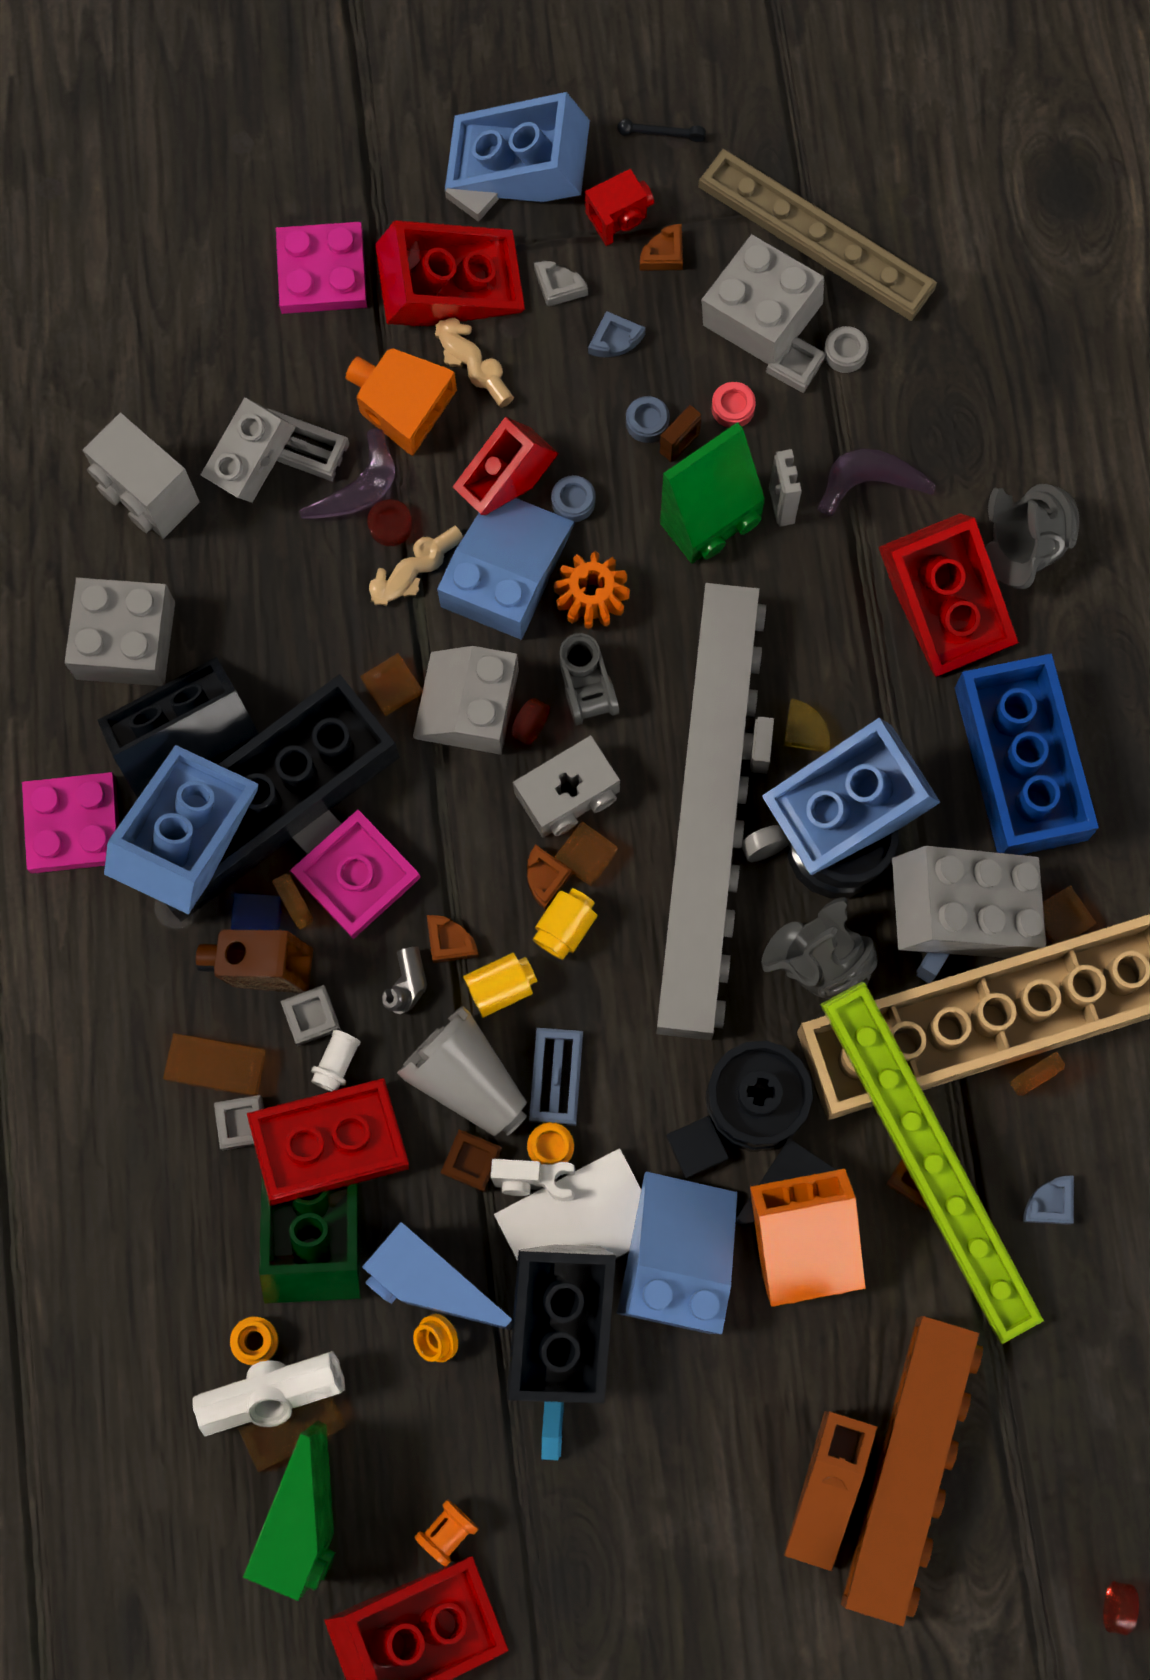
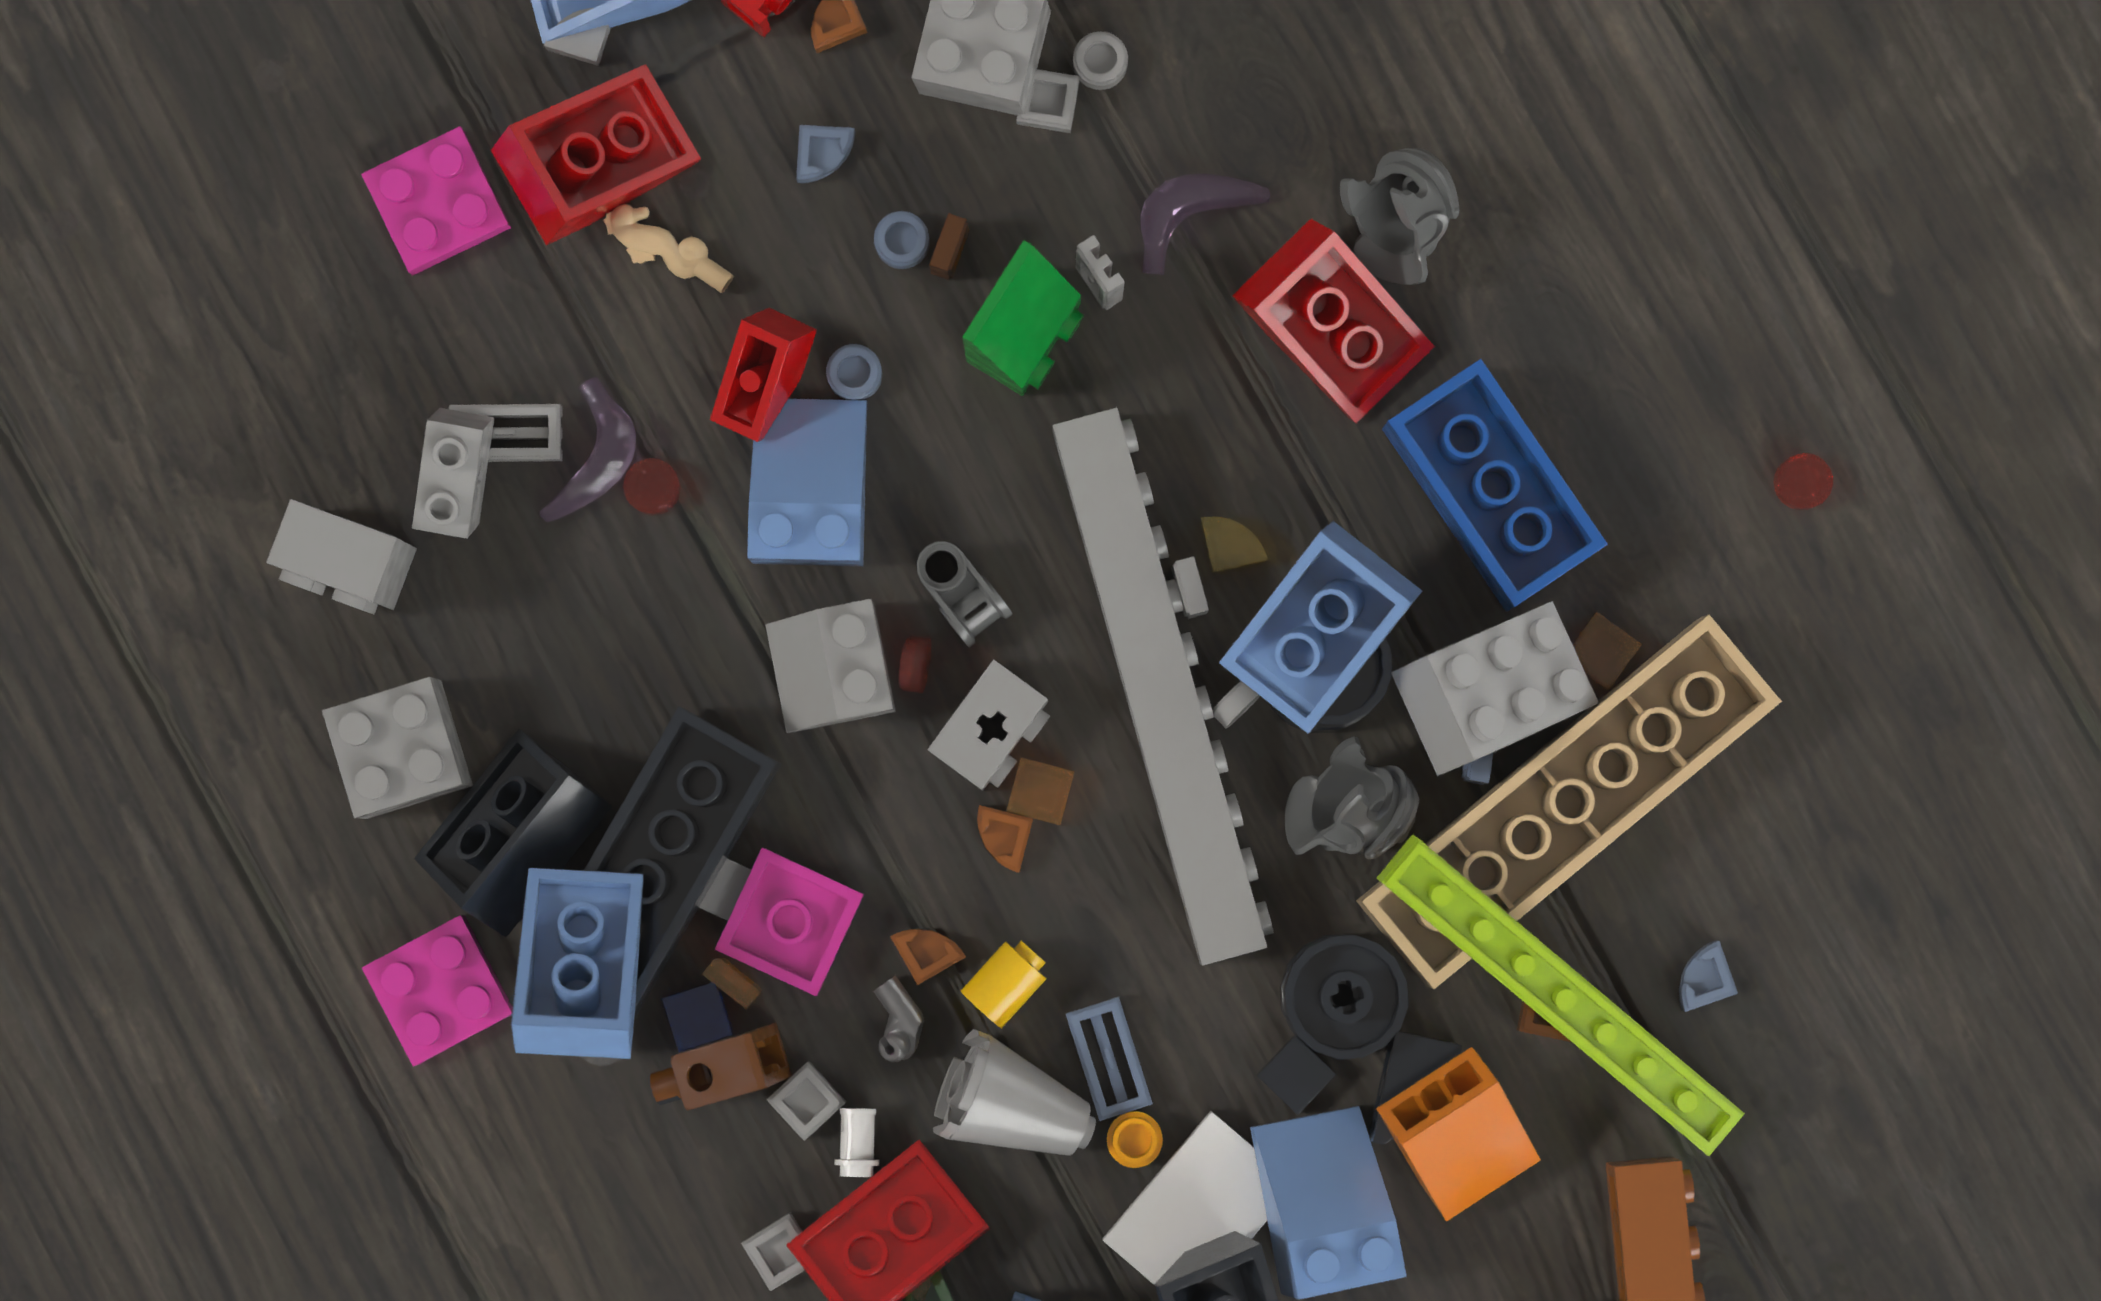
camera: 25 degrees left, 10 degrees up
clear orange tile [163,1033,266,1096] -> none
orange torso [346,348,457,456] -> none
clear orange tile [360,653,422,716] -> none
tan animal [369,526,463,606] -> none
reddish brown tile [440,1129,503,1193] -> none
white plate [491,1159,575,1201] -> none
yellow brick [532,888,597,960] -> none
light grey tile [534,261,588,307] -> none
orange gear [554,551,630,630] -> none
coral tile [711,382,756,428] -> none
clear orange tile [1009,1051,1066,1096] -> none

